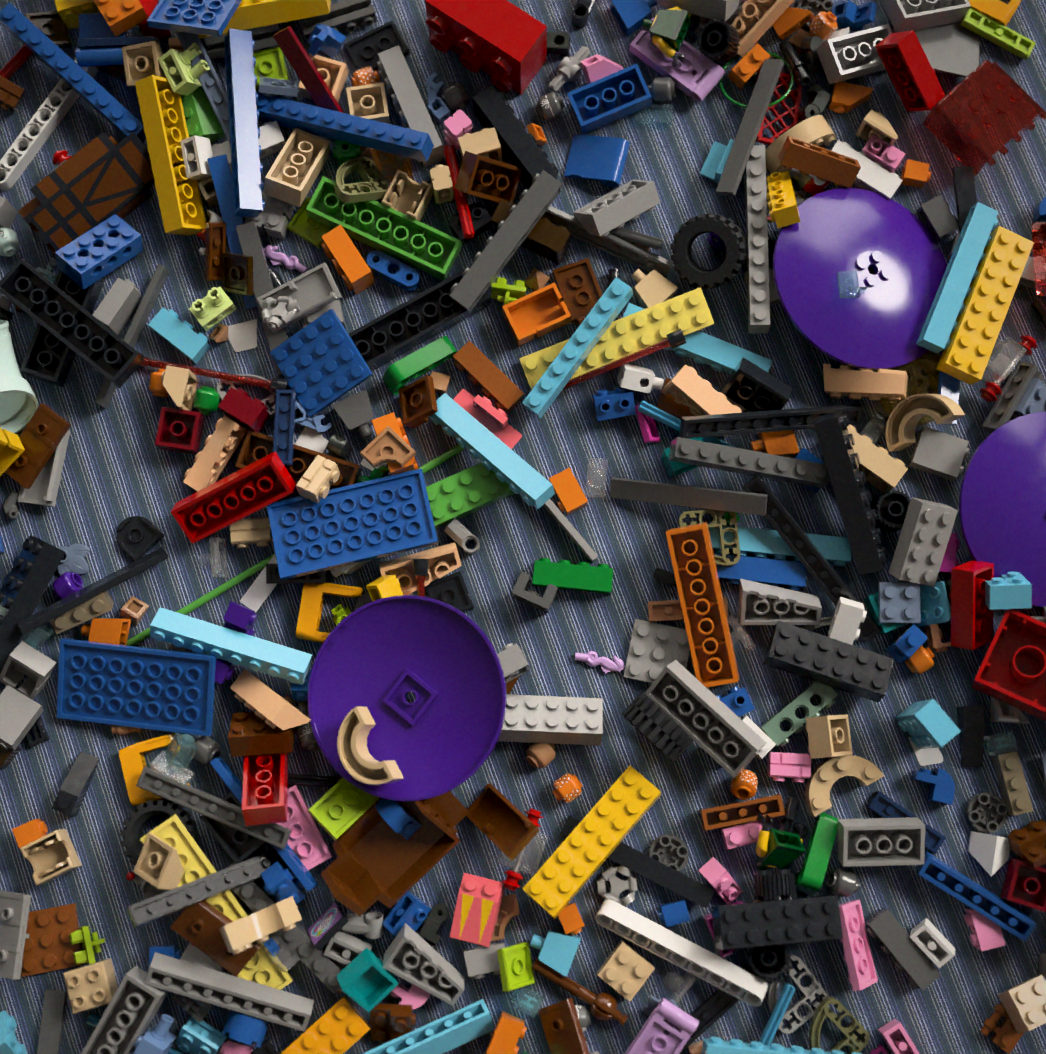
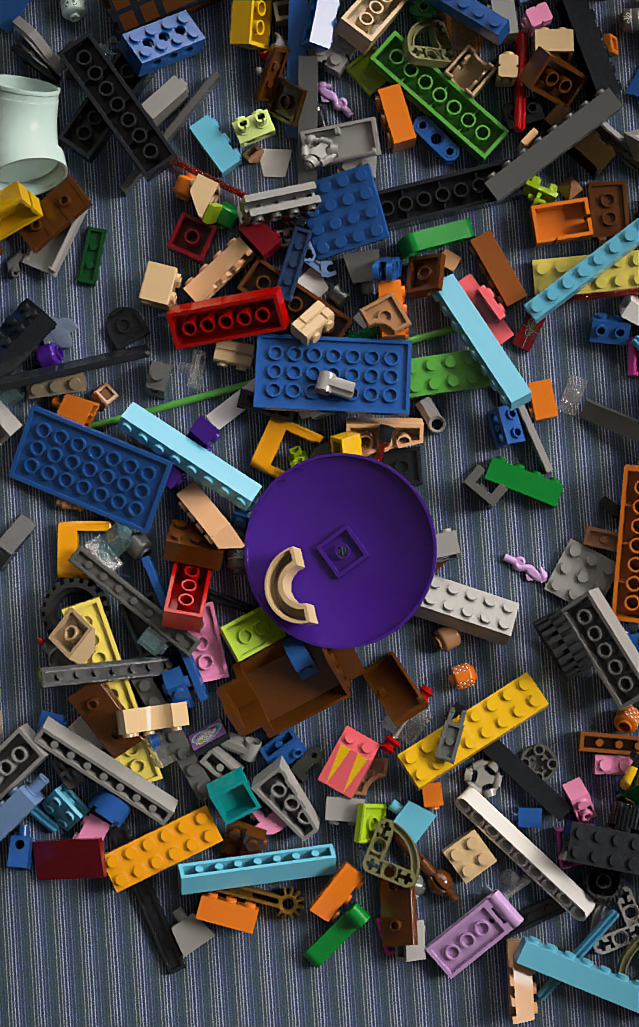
camera: 10 degrees right, 5 degrees up
none -> dark green tile [77,226,107,286]
none -> clear light blue brick [137,626,169,656]
none -> tan piece [139,261,182,311]
none -> dark grey torso [145,360,173,400]
none -> lime tile [202,203,223,224]
none -> dark grey brick [239,181,322,225]
none -> light grey piece [314,370,356,400]
none -> olive beam [362,819,420,889]
none -> blue piece [372,257,402,281]
none -> dark grey hinge [435,707,467,764]
none -> blue brick [486,406,525,449]
none -> dark red tile [512,313,546,353]
none -> light nougat tile [517,128,539,152]

